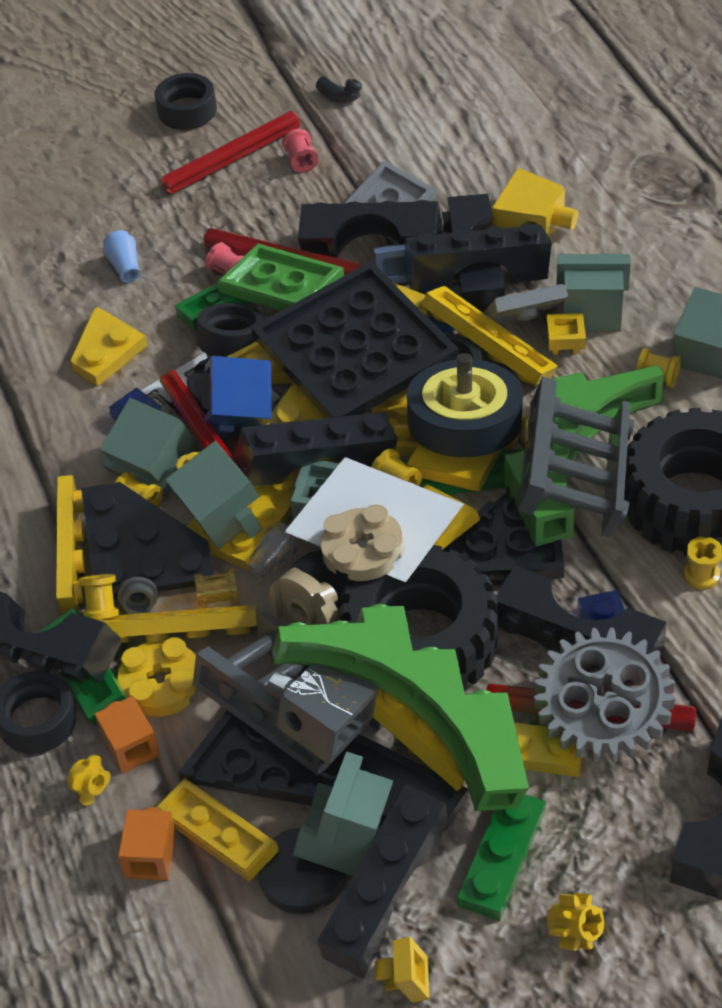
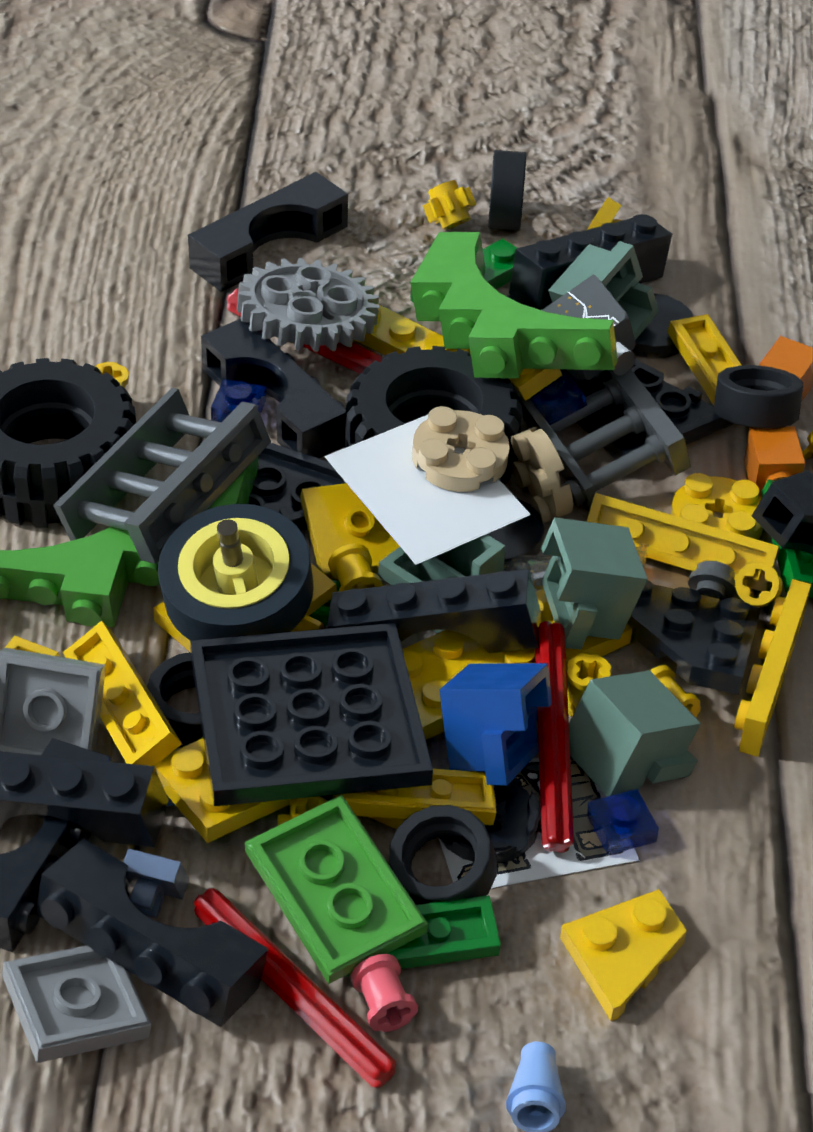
camera: 160 degrees left, 5 degrees down
none -> black tyre [488,150,527,230]
none -> black tyre [714,365,803,429]

